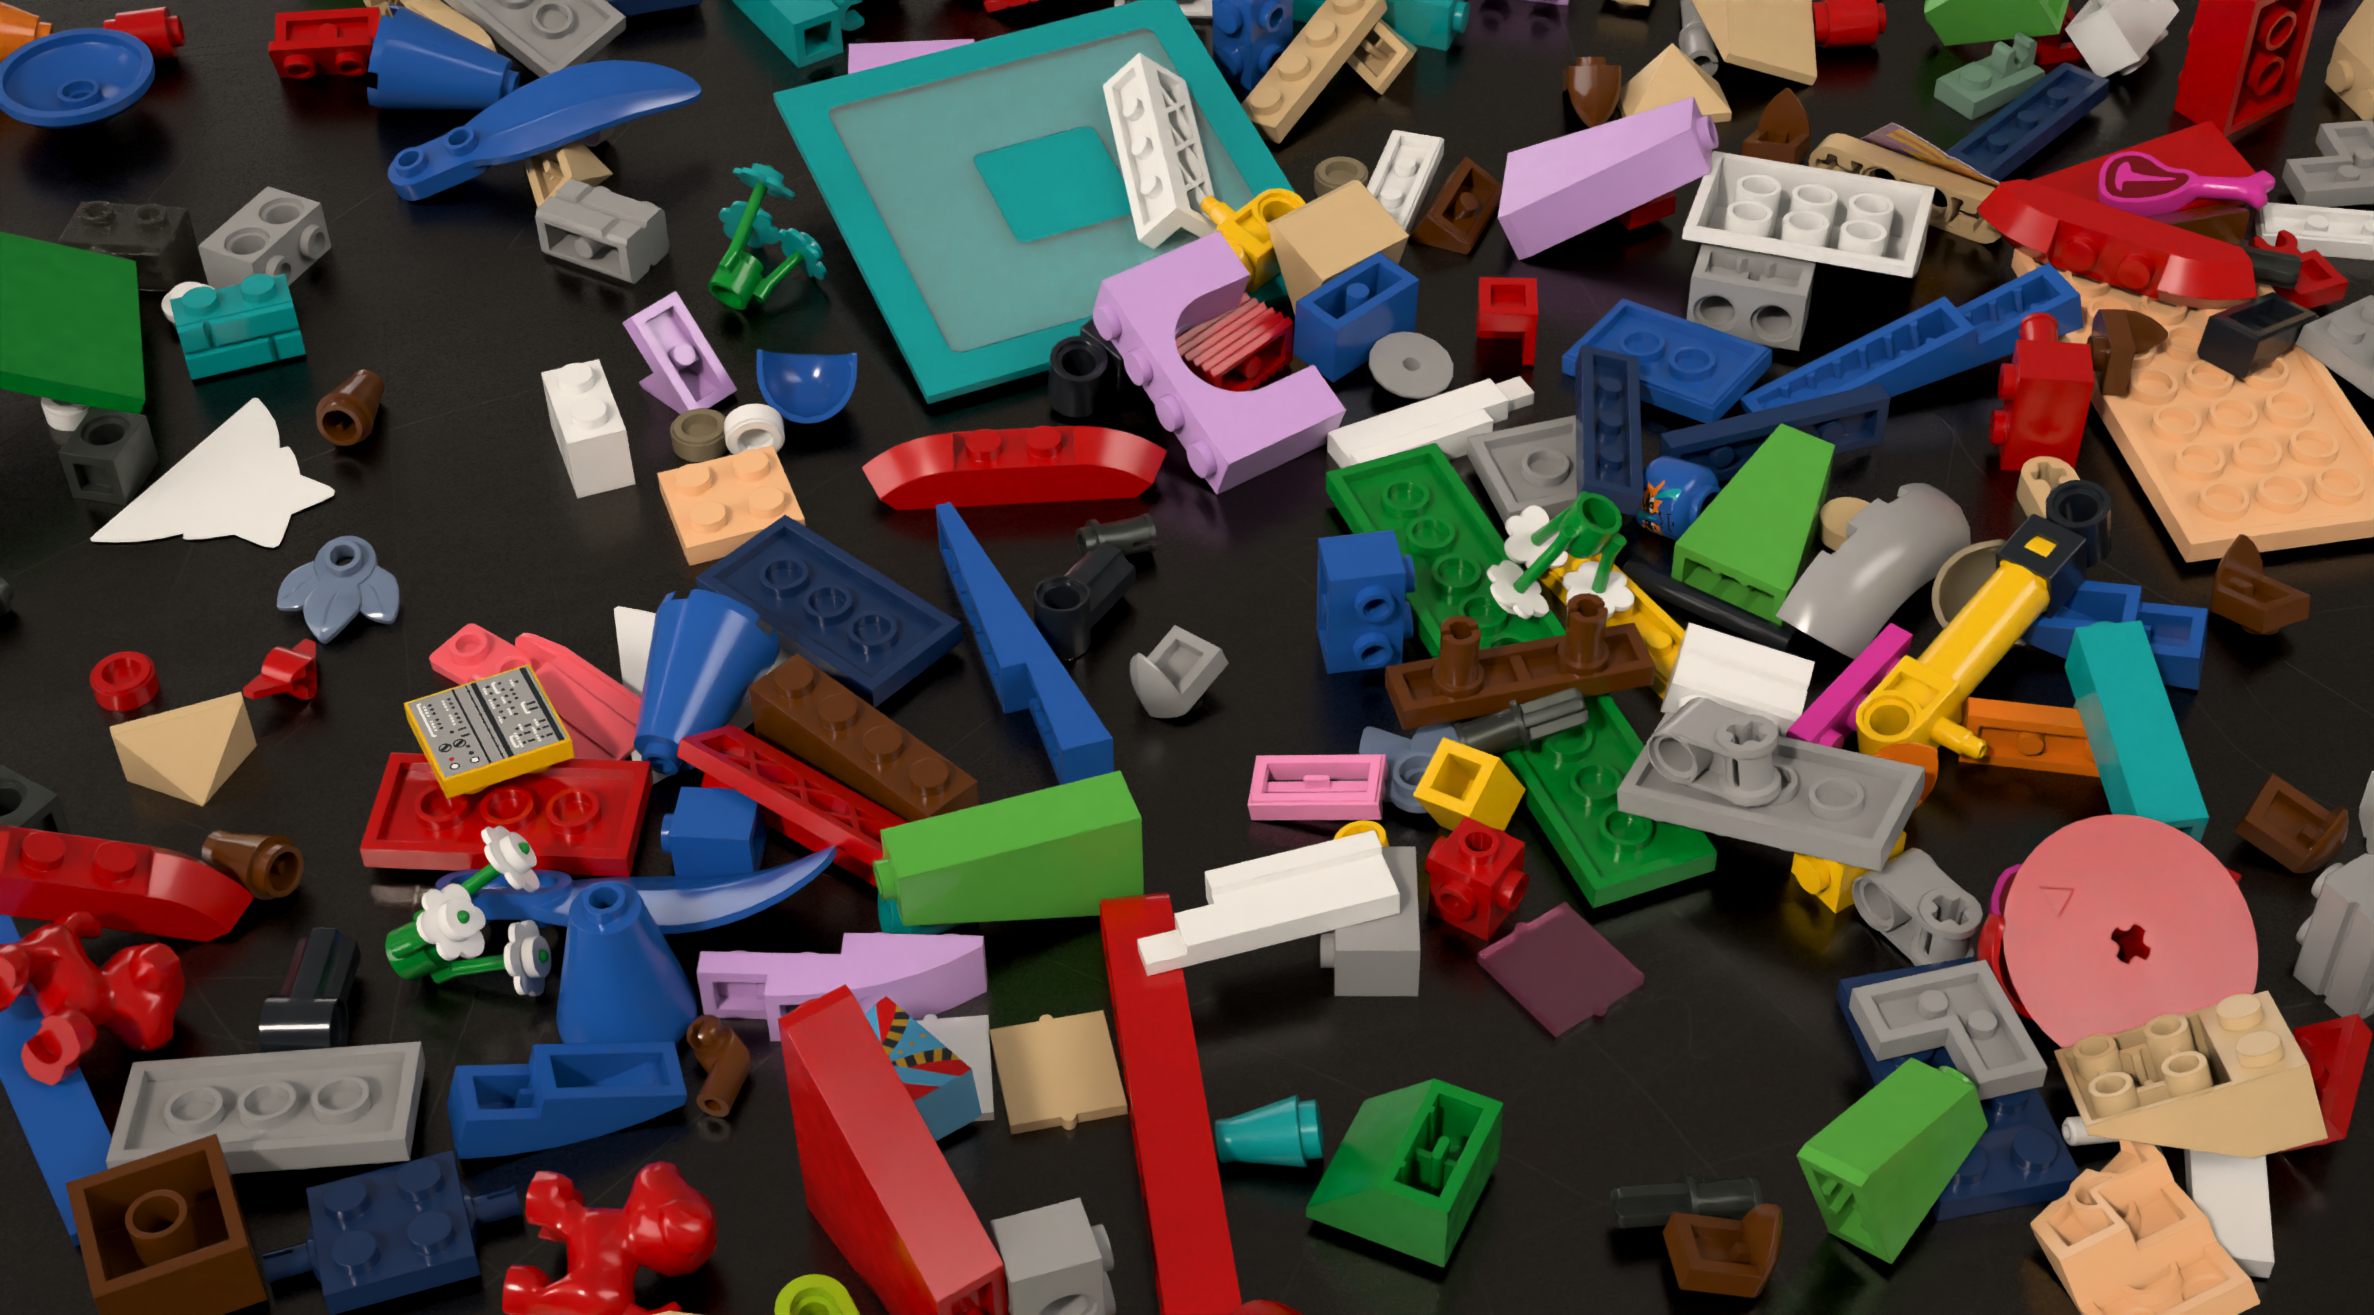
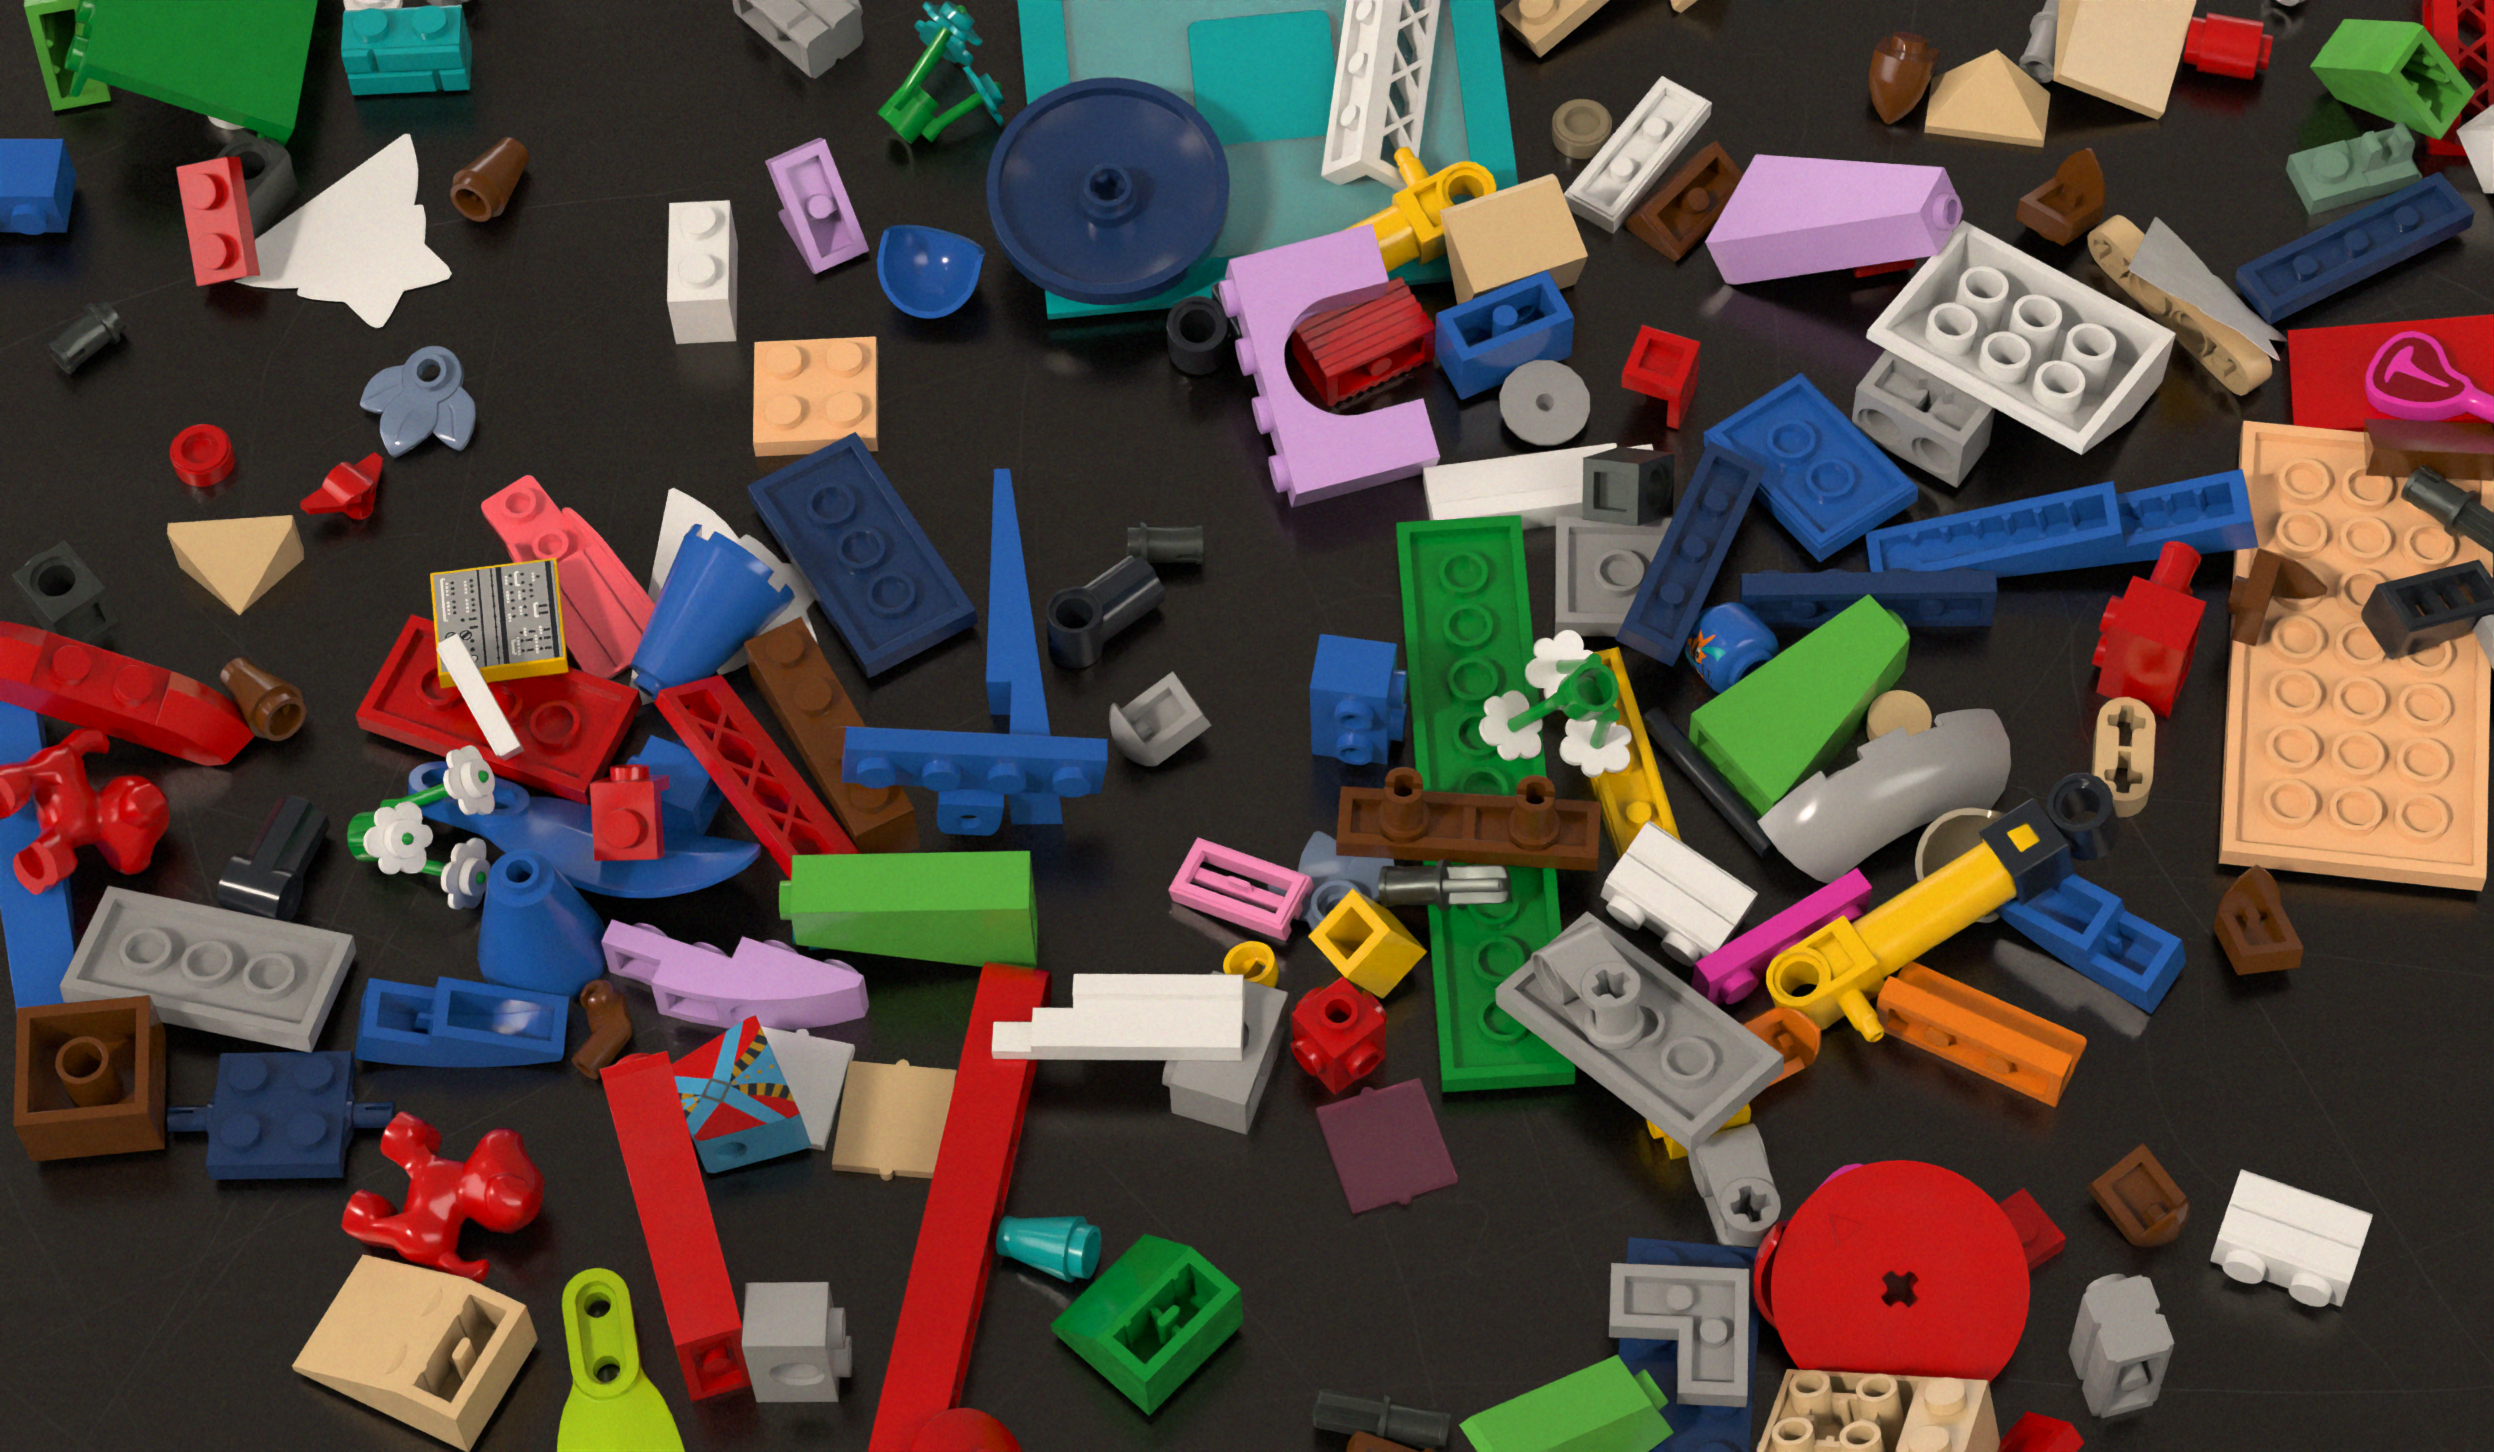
camera: 20 degrees right, 15 degrees up
dark tan tile [670,408,728,462] -> none
white tile [724,404,785,455] -> none
red brick [862,425,1167,511] -> none
red brick [1976,179,2257,309] -> none
teal brick [2065,620,2209,843] -> none
none -> plate [176,157,261,286]
none -> white tile [436,633,524,761]
none -> red bracket [590,764,670,861]
none -> blue plate [842,726,1108,836]
none -> dark blue dish [986,77,1230,305]
none -> pearl dark grey brick [1582,447,1675,526]

